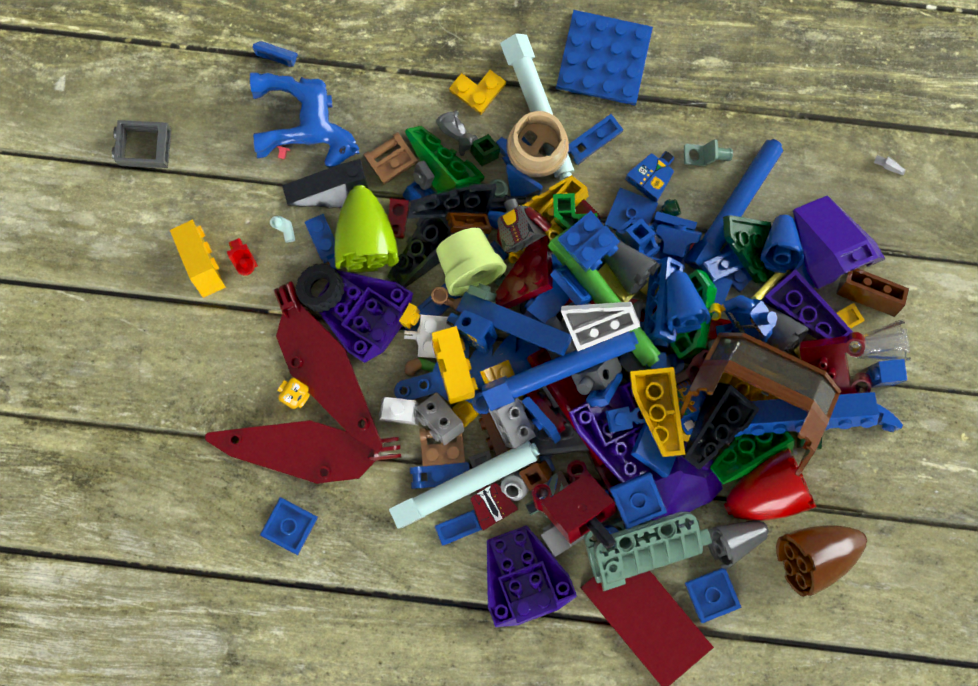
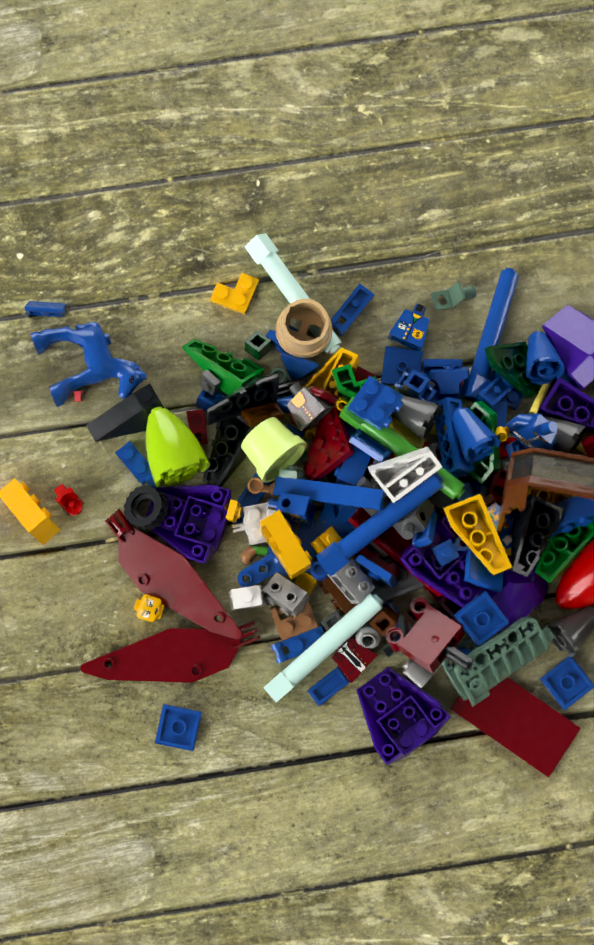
camera: 20 degrees left, 0 degrees up
light aqua arm [270,216,295,243] -> none
medium nougat plate [363,132,418,185] -> none
dark grey animal [436,110,478,156] -> none
blue plate [556,10,653,106] -> none
dark green plate [659,199,681,217] -> none

